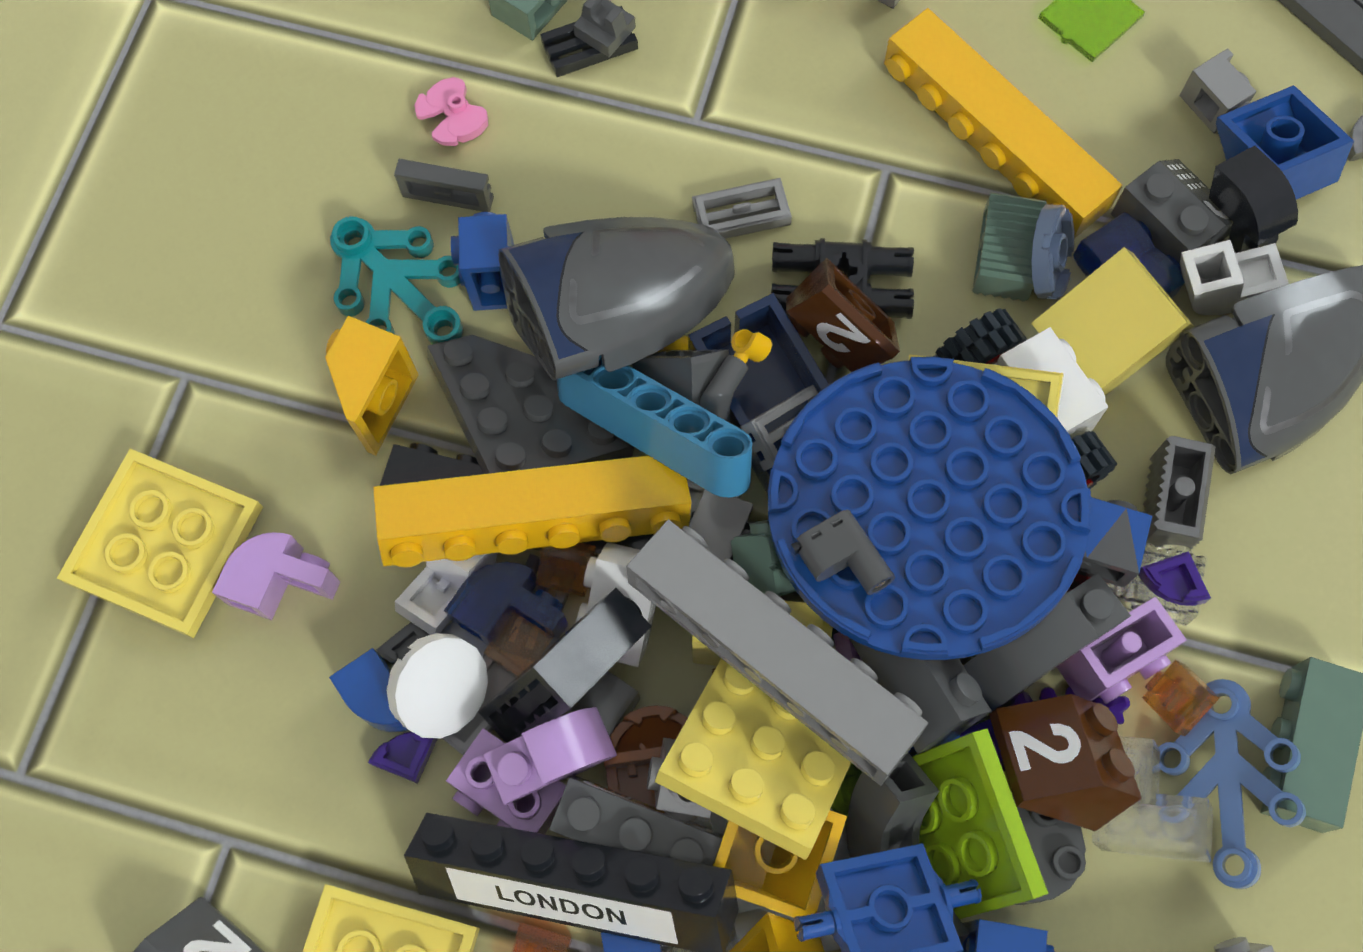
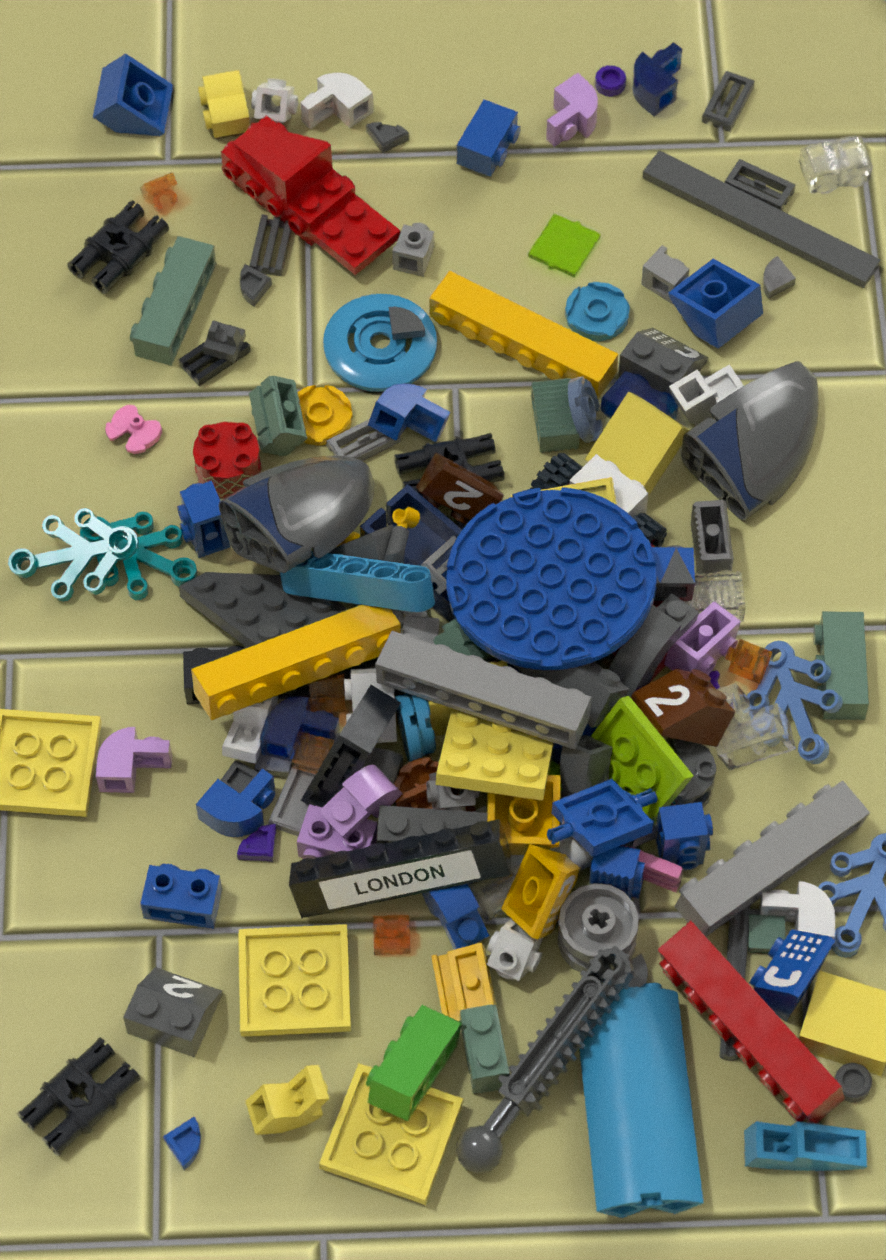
camera: 20 degrees left, 10 degrees down
yellow slope [325,316,419,456] -> none
white tile [386,633,488,739] -> none
dark grey tile [394,159,494,212] -> none
dark grey piece [790,510,895,595] -> none
dark purple tile [1139,551,1211,606] -> none
black brick [1208,145,1298,253] -> none
none -> plant [8,508,139,602]
none -> blue brick [140,864,222,929]
none -> red brick [192,421,262,498]
none -> sand green brick [249,375,307,456]
none -> yellow tile [298,385,353,446]
none -> dark azure piece [323,294,437,392]
none -> blue brick [368,383,451,442]
none -> dark grey tile [389,307,425,340]
none -> dark azure tile [395,693,424,762]
none -> dark azure tile [408,694,436,755]
none -> dark azure tile [565,282,630,341]

